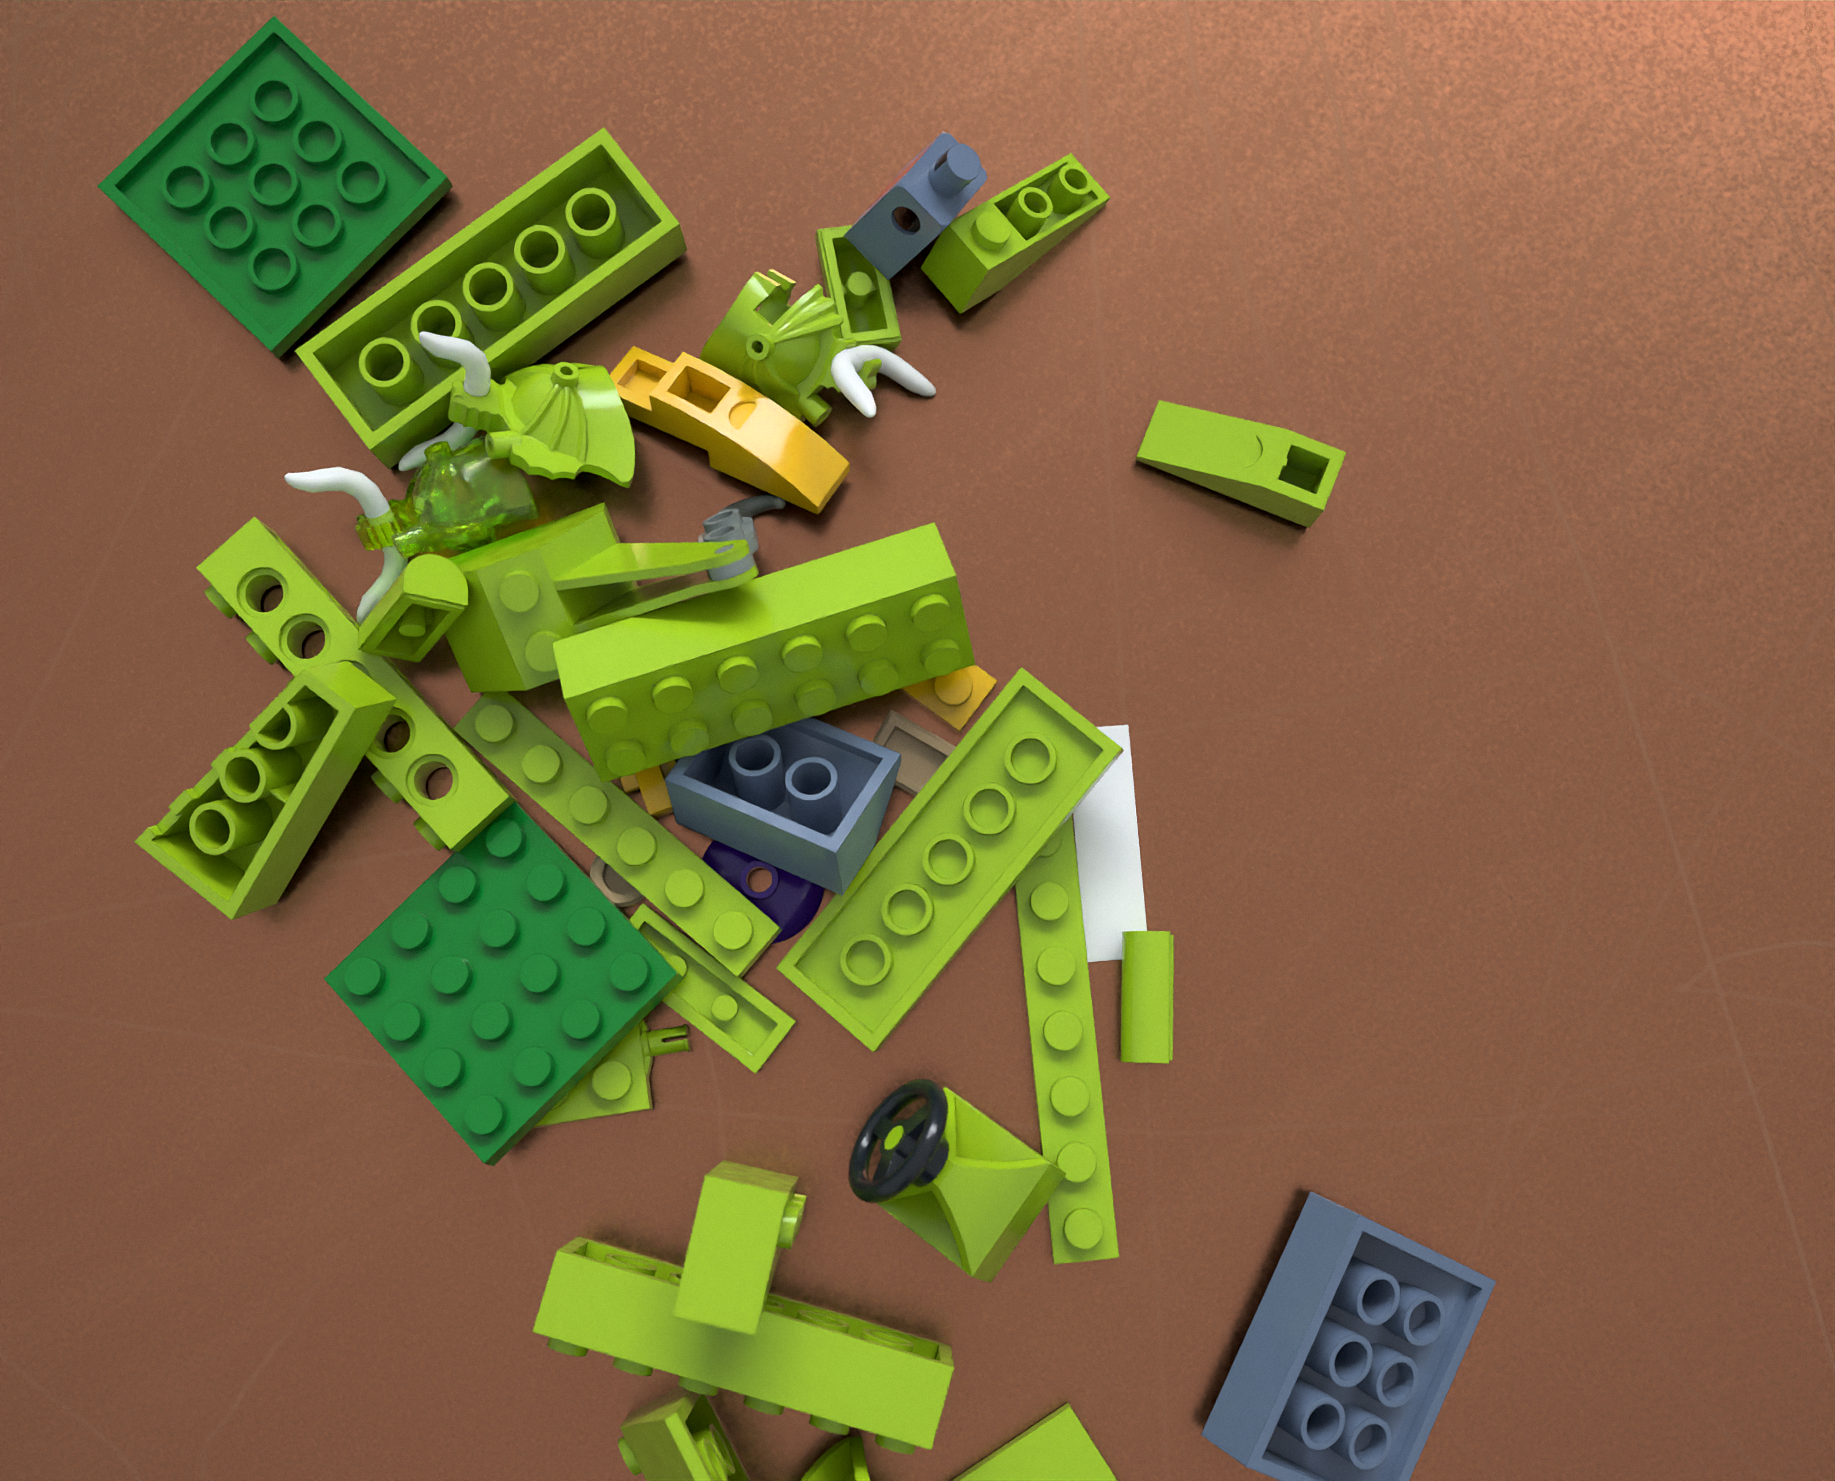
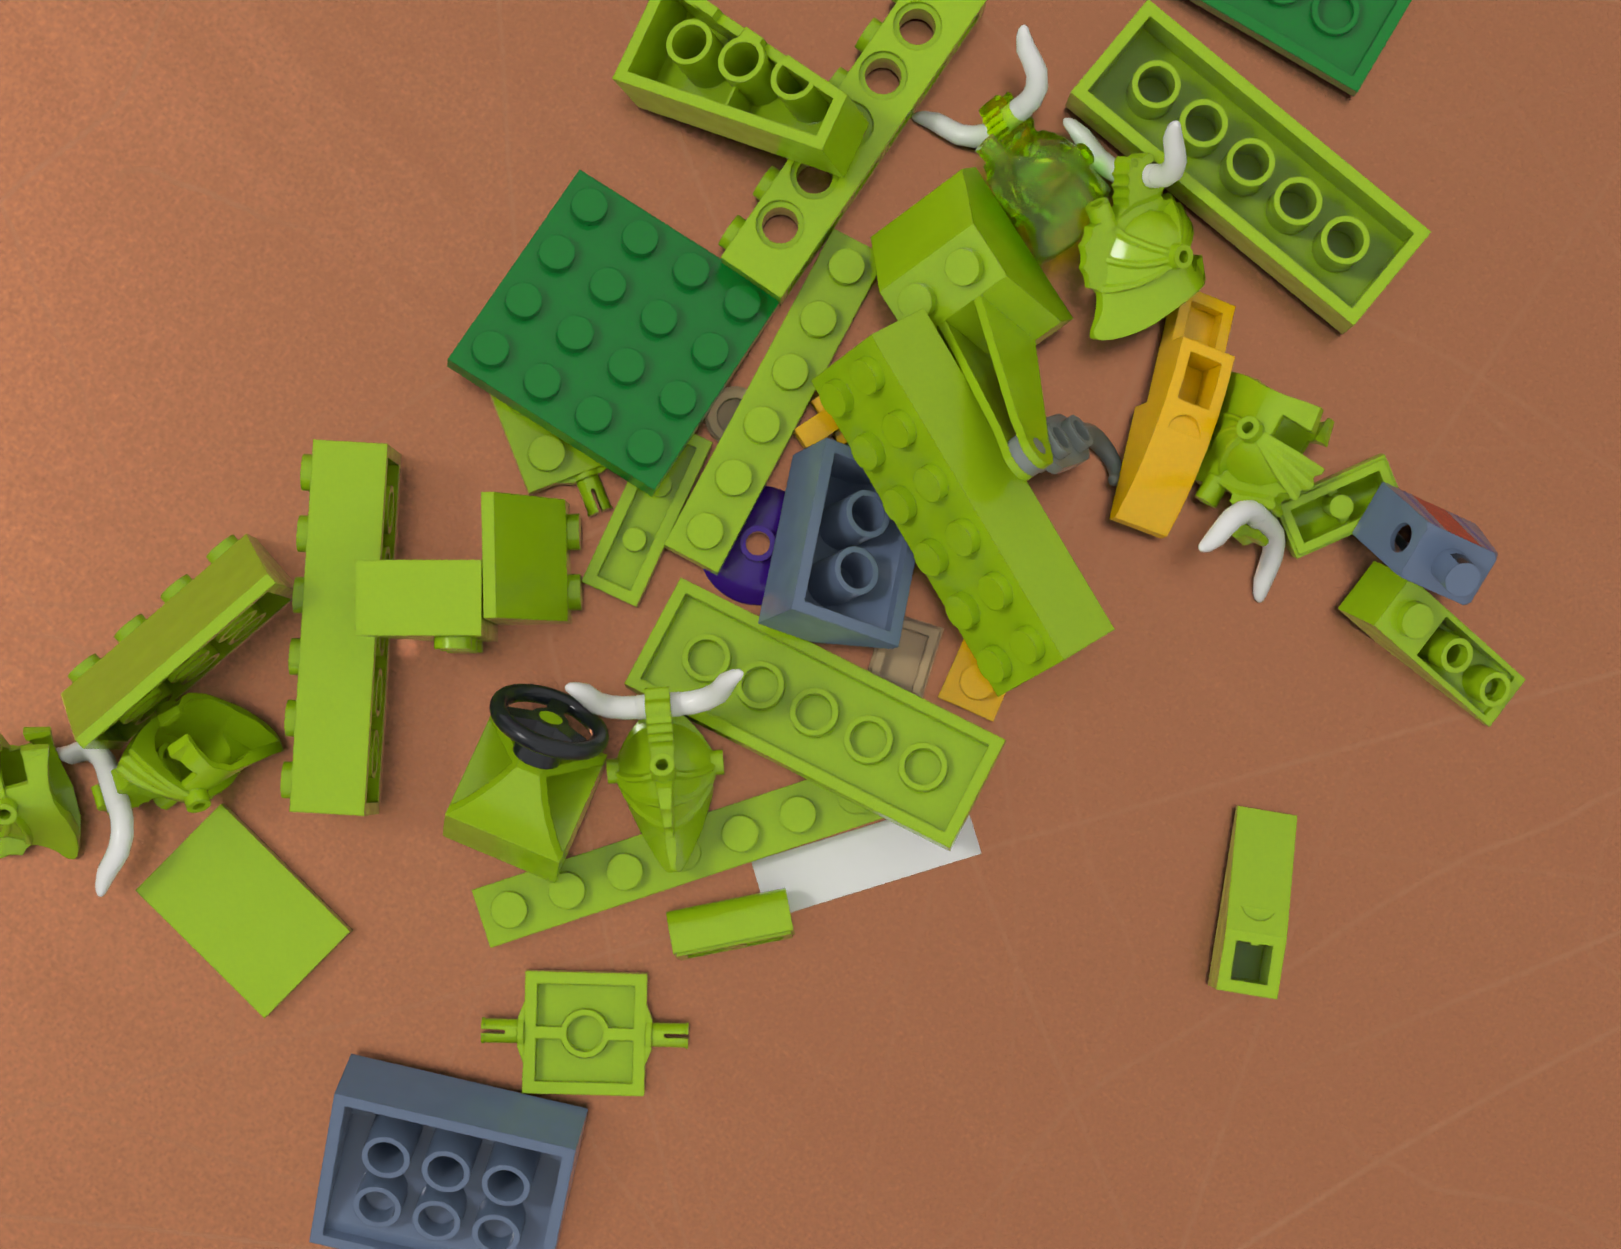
camera: 75 degrees right, 5 degrees up
lime brick [358,554,468,662] -> none
none -> lime slope [481,492,583,625]
none -> lime plate [481,969,689,1096]
none -> lime helmet [565,669,744,873]

